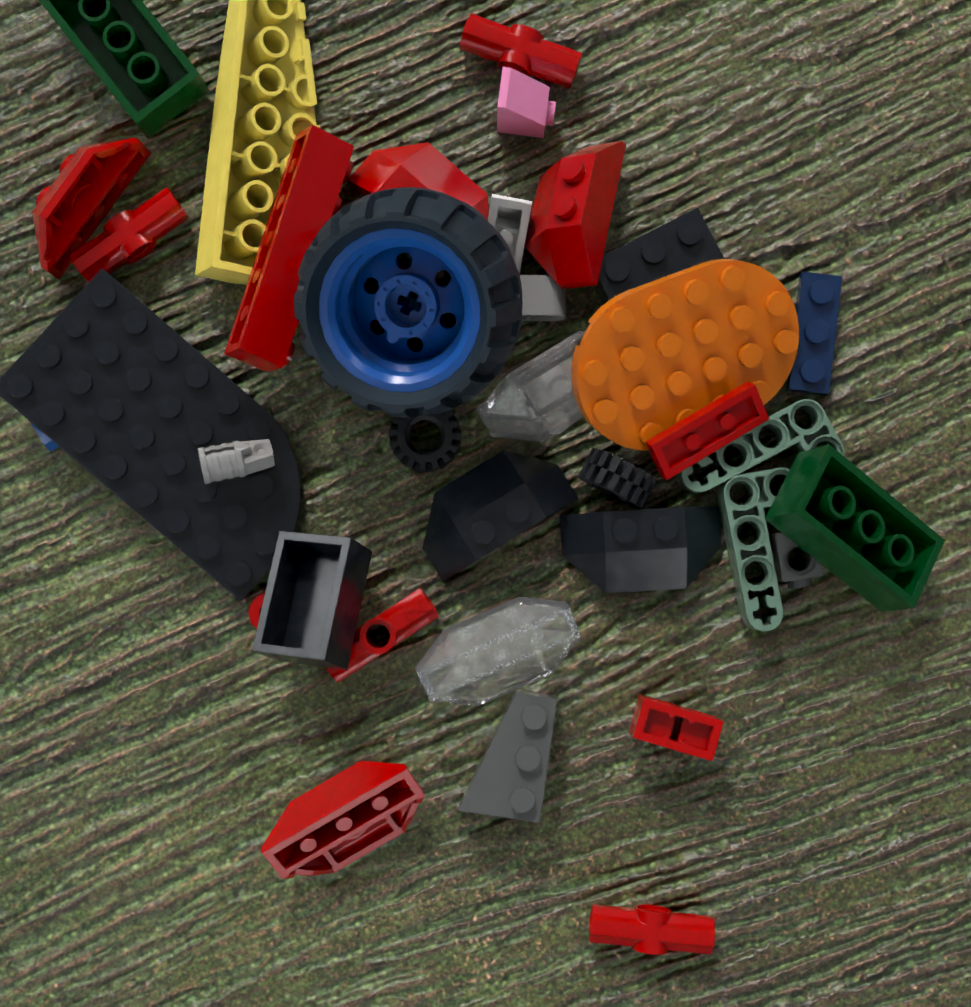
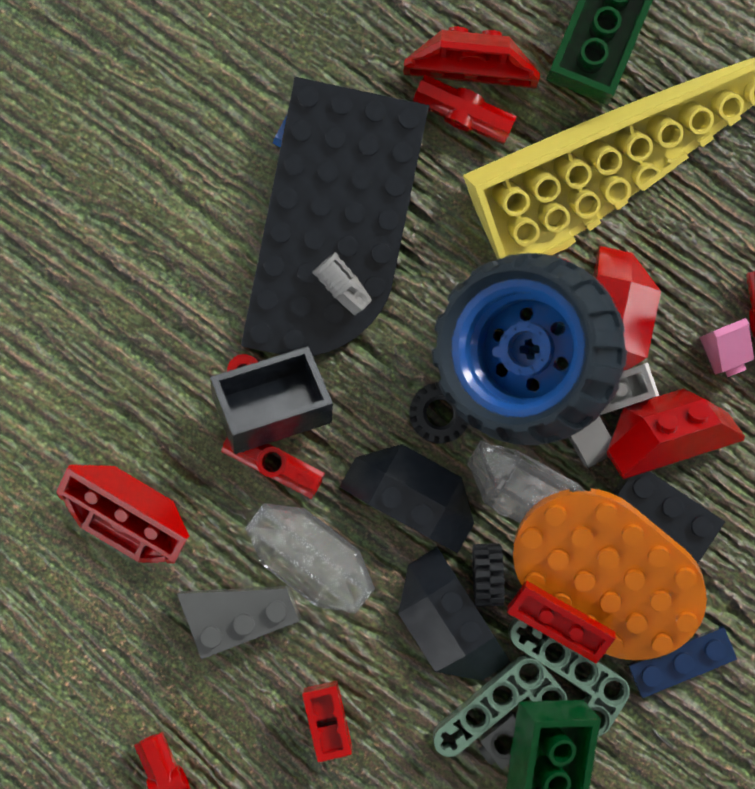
camera: 60 degrees right, 0 degrees up
red brick [224,124,354,372] -> none

